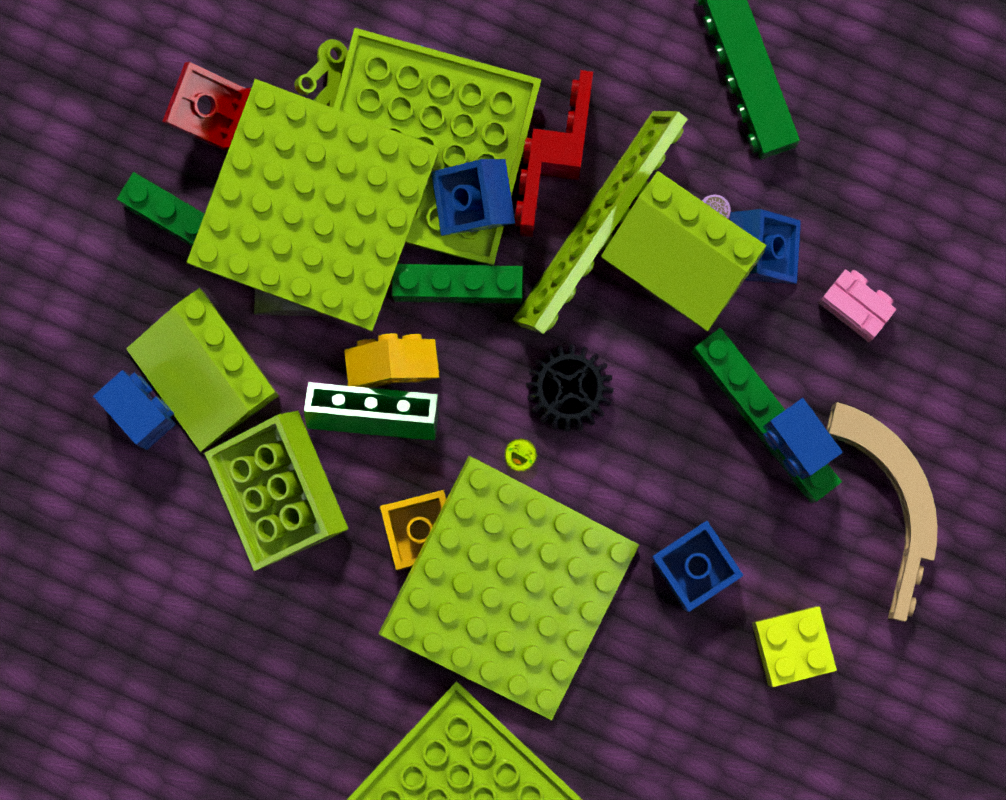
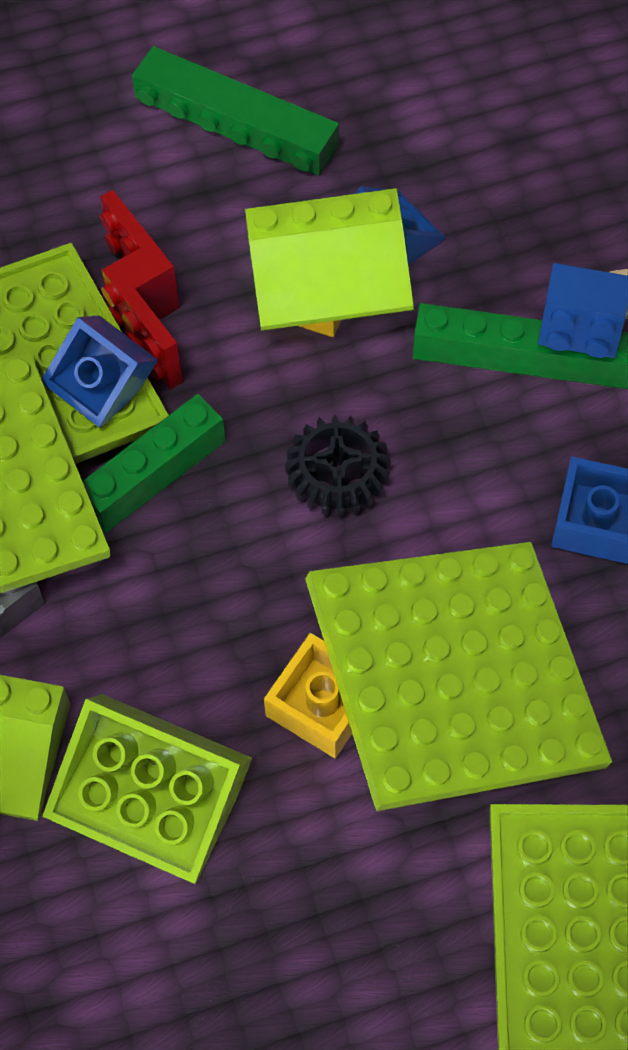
camera: 45 degrees left, 20 degrees down
green brick [304,382,439,441] -> none
yellow brick [344,333,439,388] -> none
clear neon green tile [504,439,537,472] -> none
lime plate [512,111,688,334] -> none
bright pink brick [818,269,896,342] -> none

